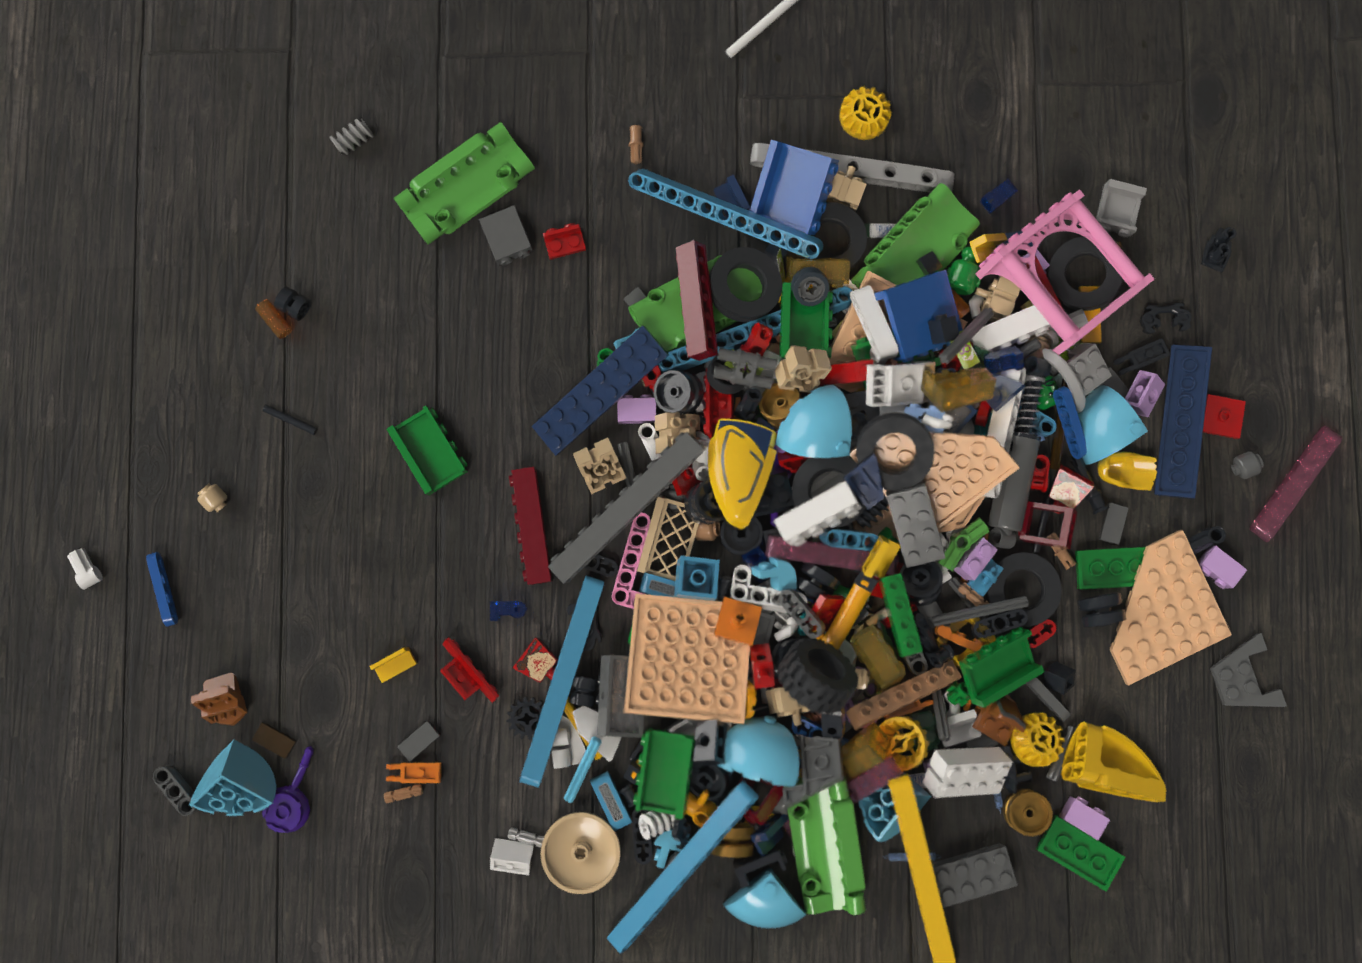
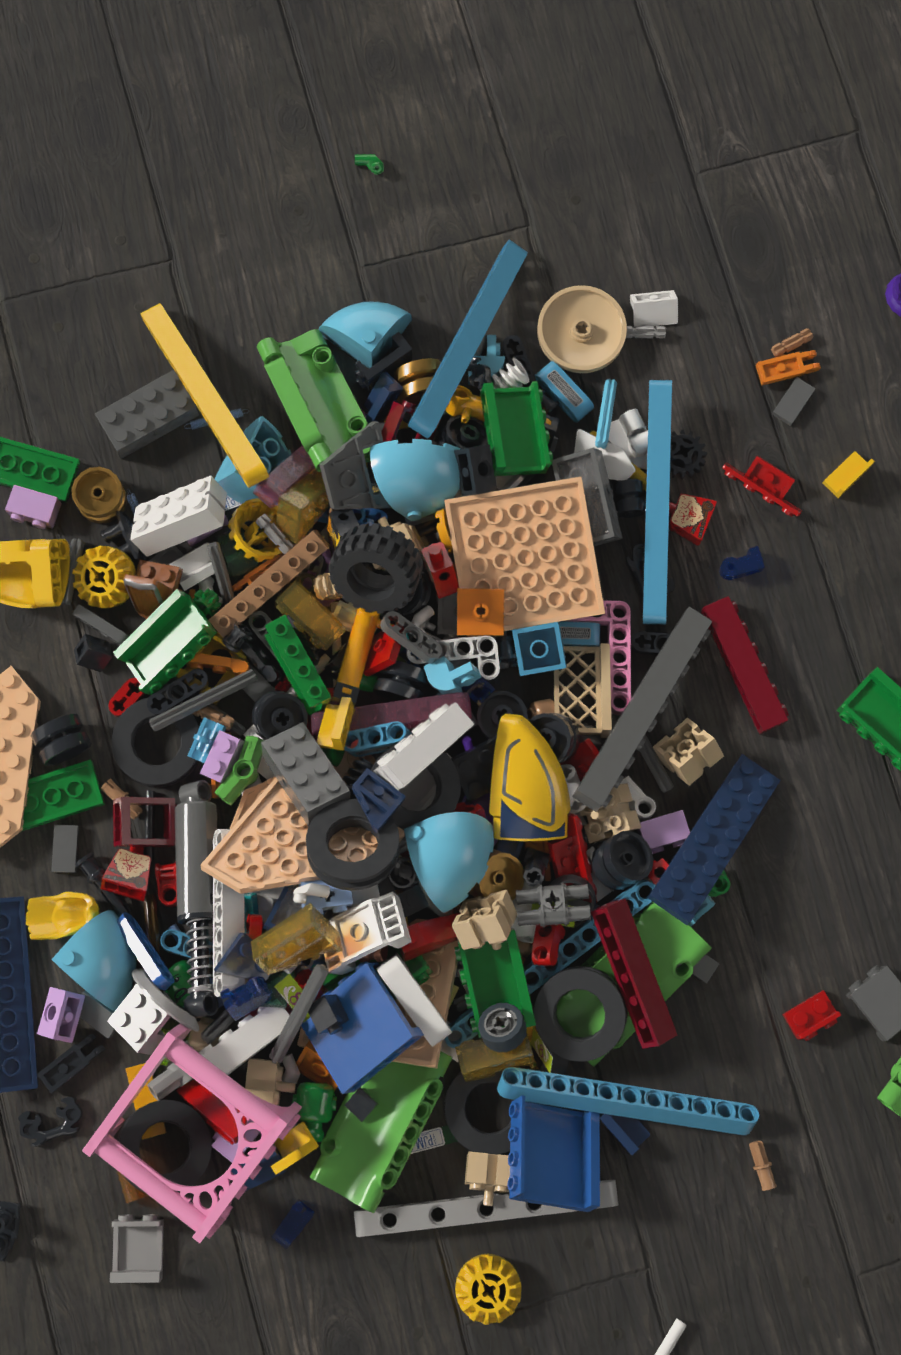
camera: 160 degrees right, 5 degrees down
none -> light grey axle [256,514,294,554]

